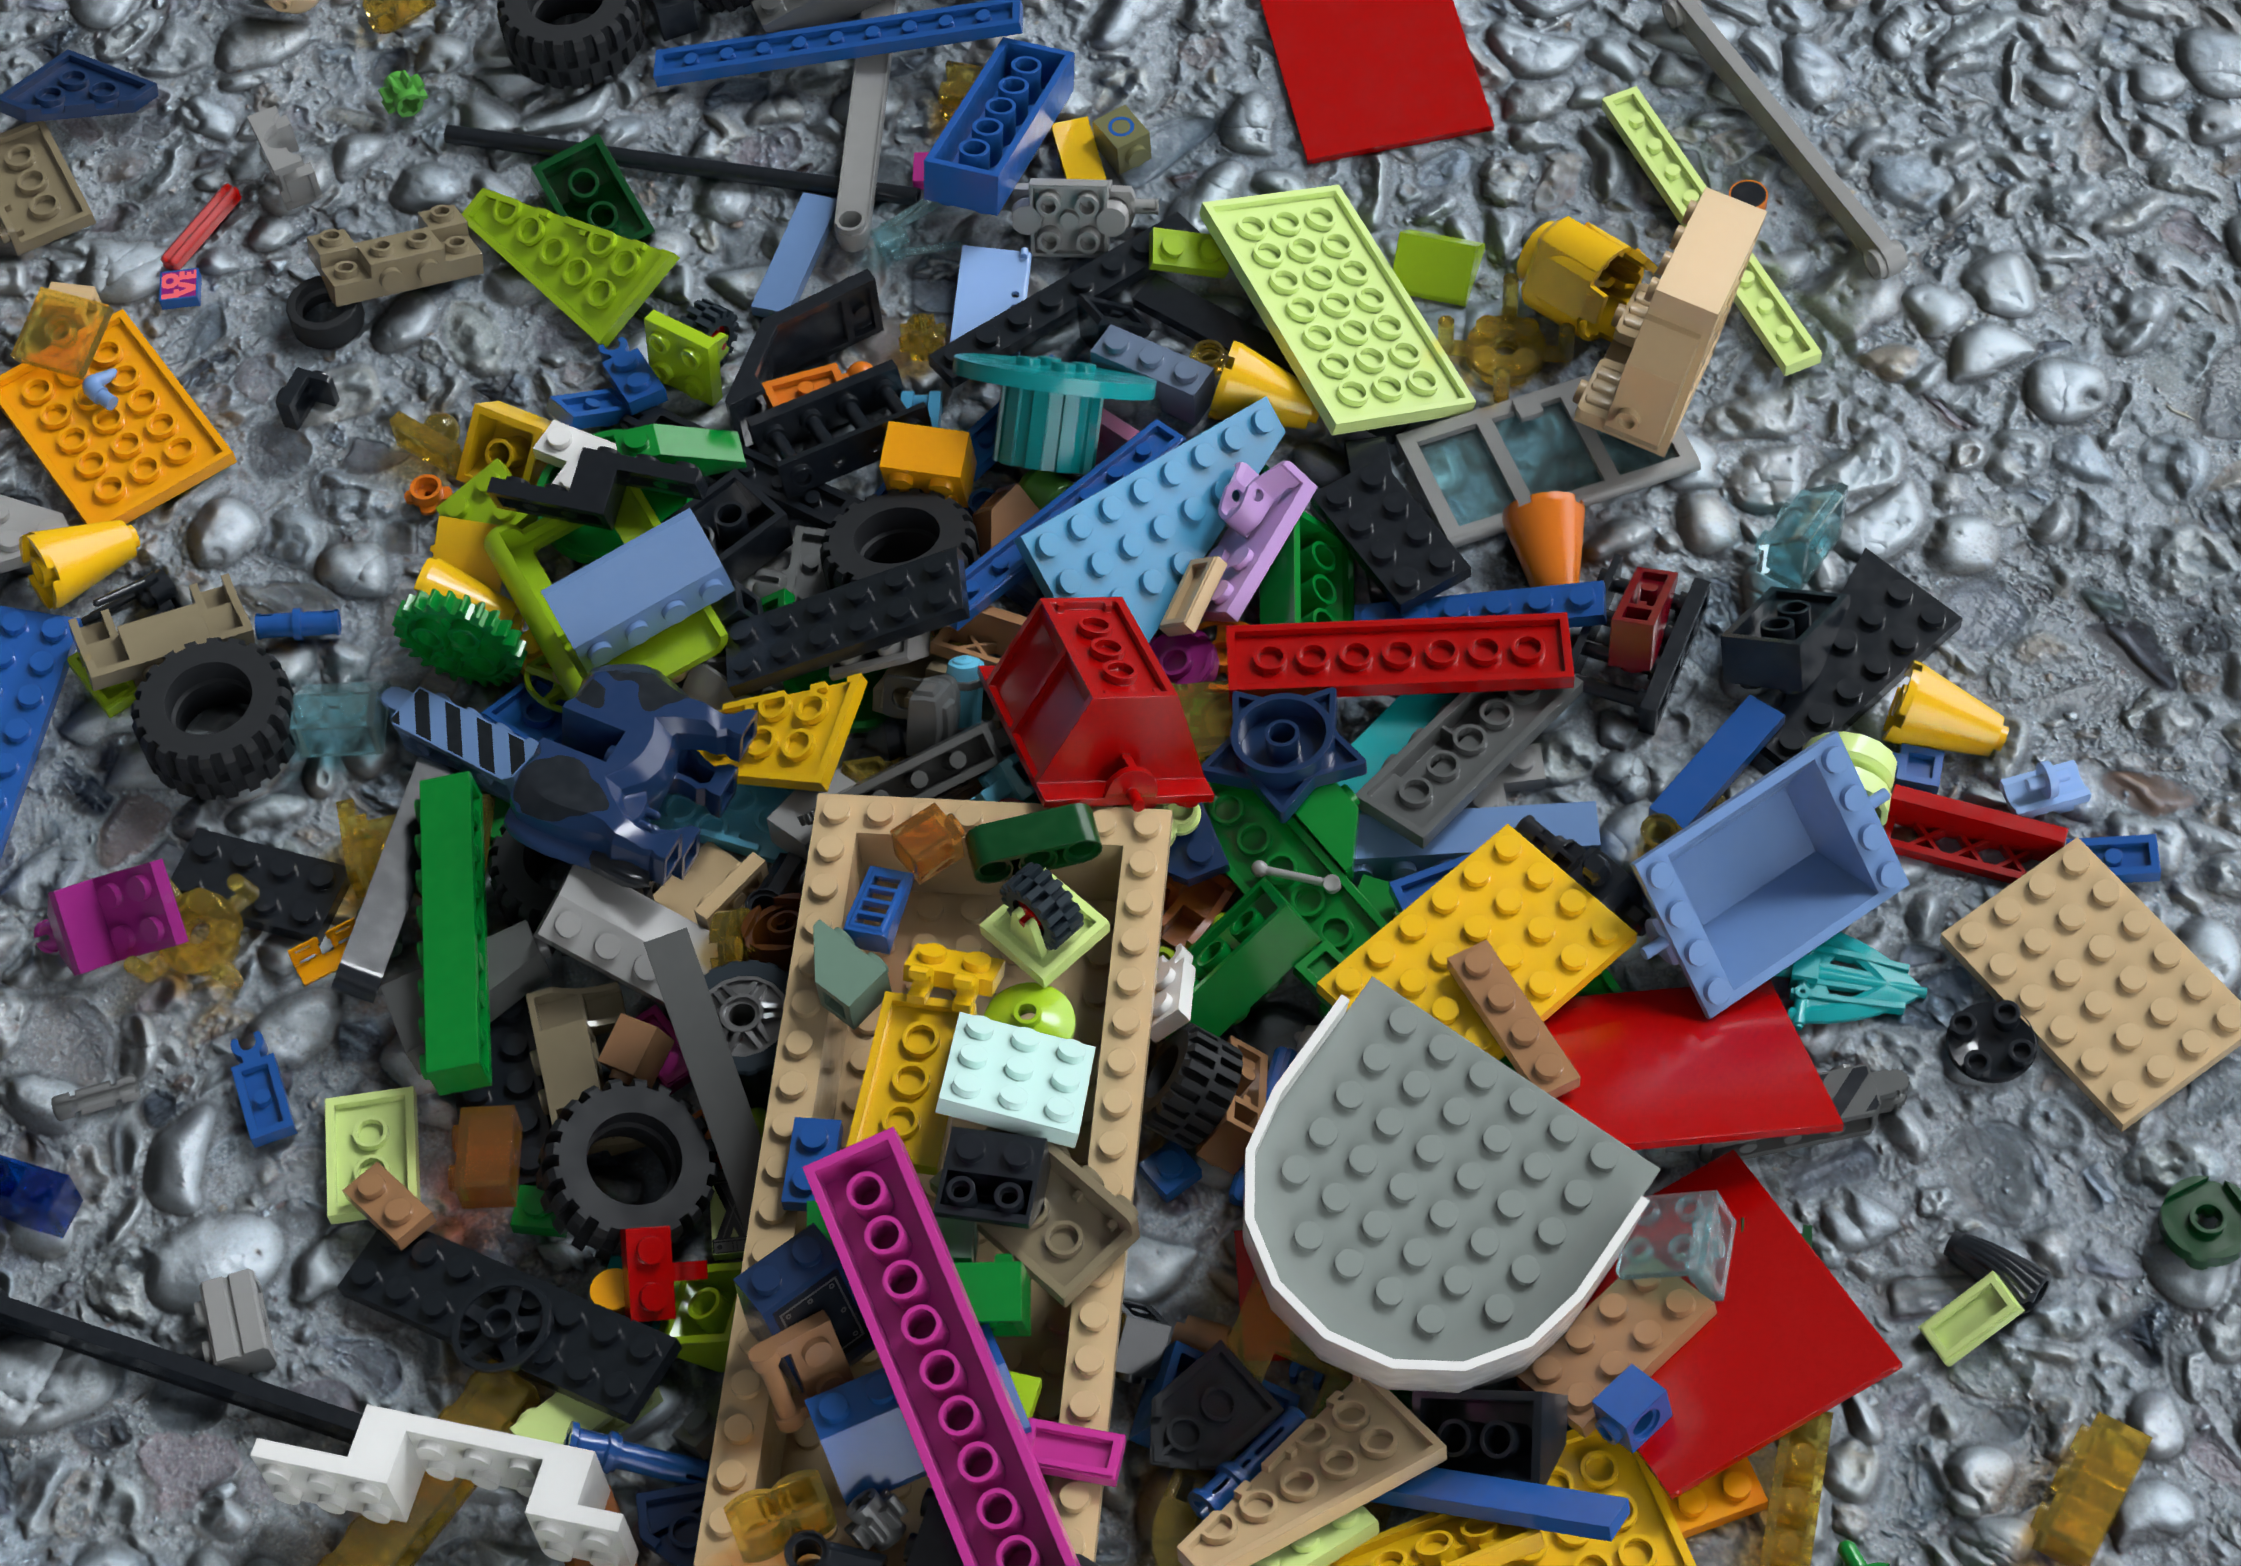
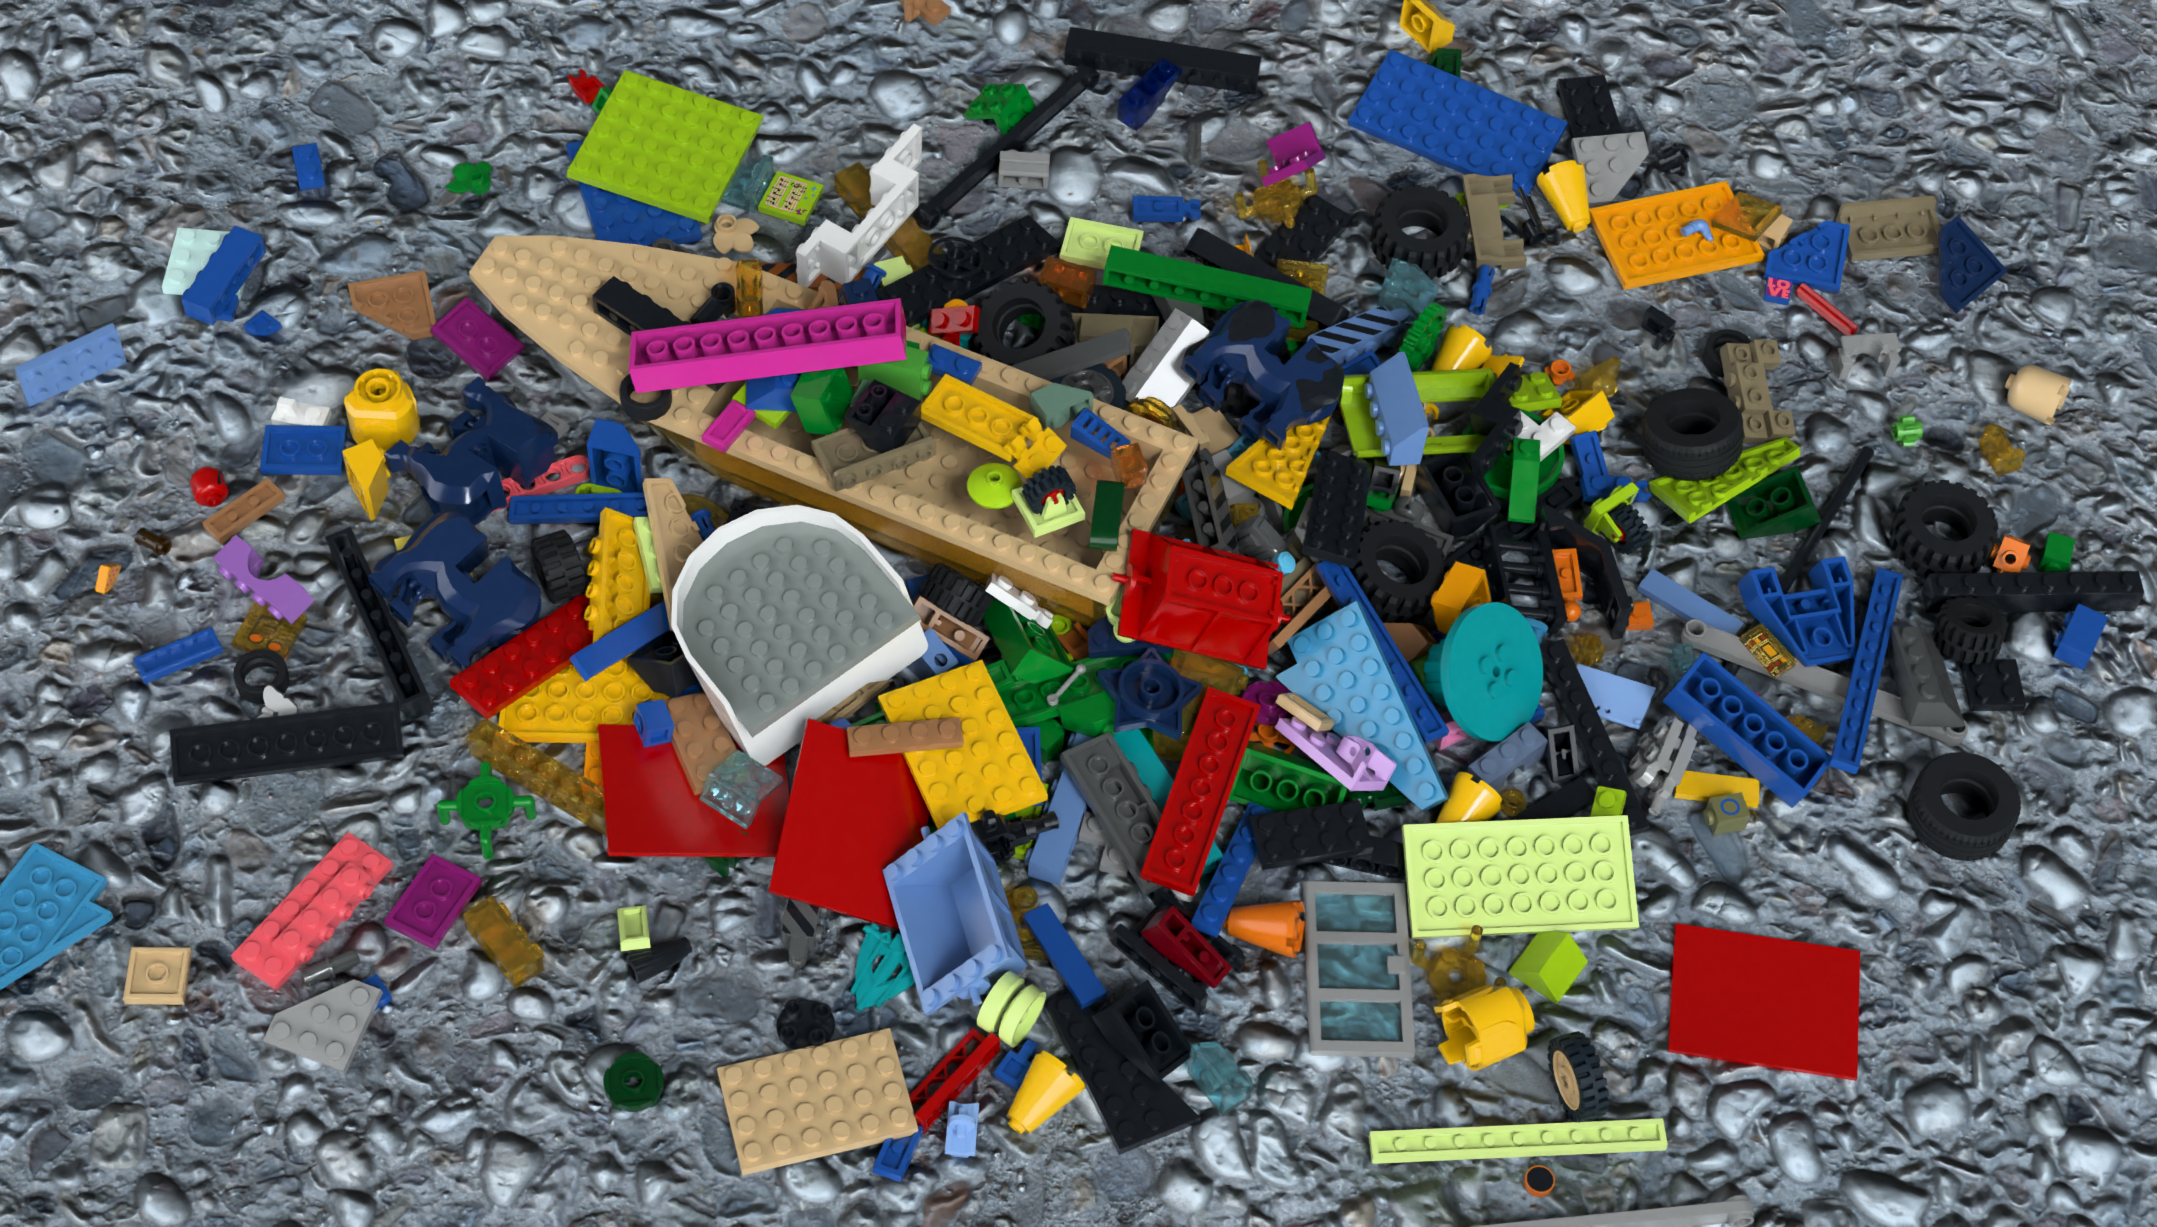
camera: 100 degrees right, 0 degrees up
medium nougat plate [342,1161,437,1251] -> none
light aqua plate [935,1012,1096,1148] -> none
tan piece [1572,187,1768,457] -> none
none -> green bracket [964,83,1036,136]
none -> black wheel [1547,1031,1609,1123]
none -> black tyre [1642,388,1743,481]
none -> blue wedge [1737,556,1855,667]
none -> clear yellow tile [1739,623,1797,679]
none -> blue plate [1763,220,1850,294]

